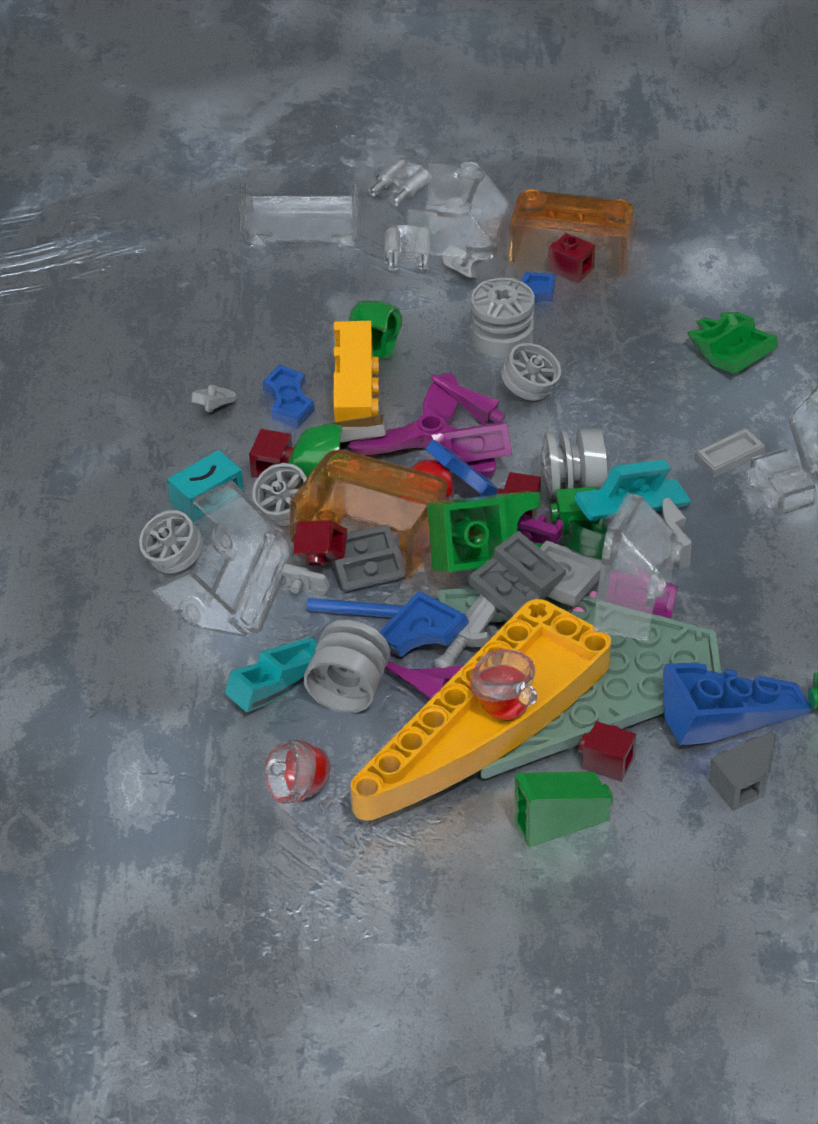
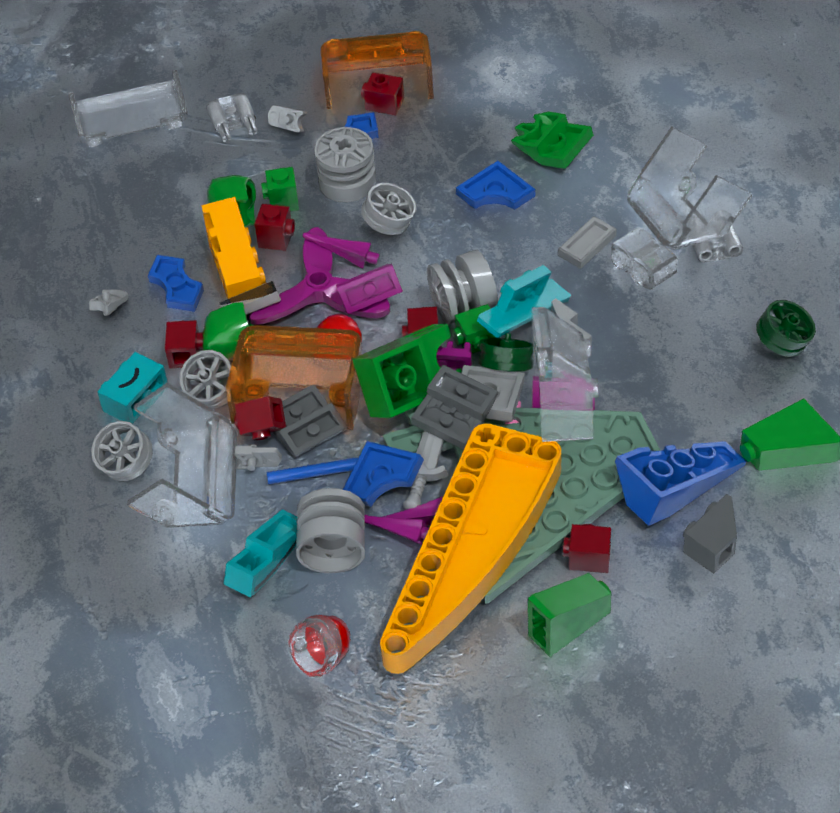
camera: 15 degrees left, 5 degrees up
clear piece [368,158,432,206] -> none
clear windscreen [407,161,511,260] -> none
blue tile [425,440,499,496] -> none
clear piece [470,649,538,720] -> none
none -> dark red brick [255,204,295,251]
none -> green brick [261,167,299,212]
none -> blue tile [456,161,536,210]

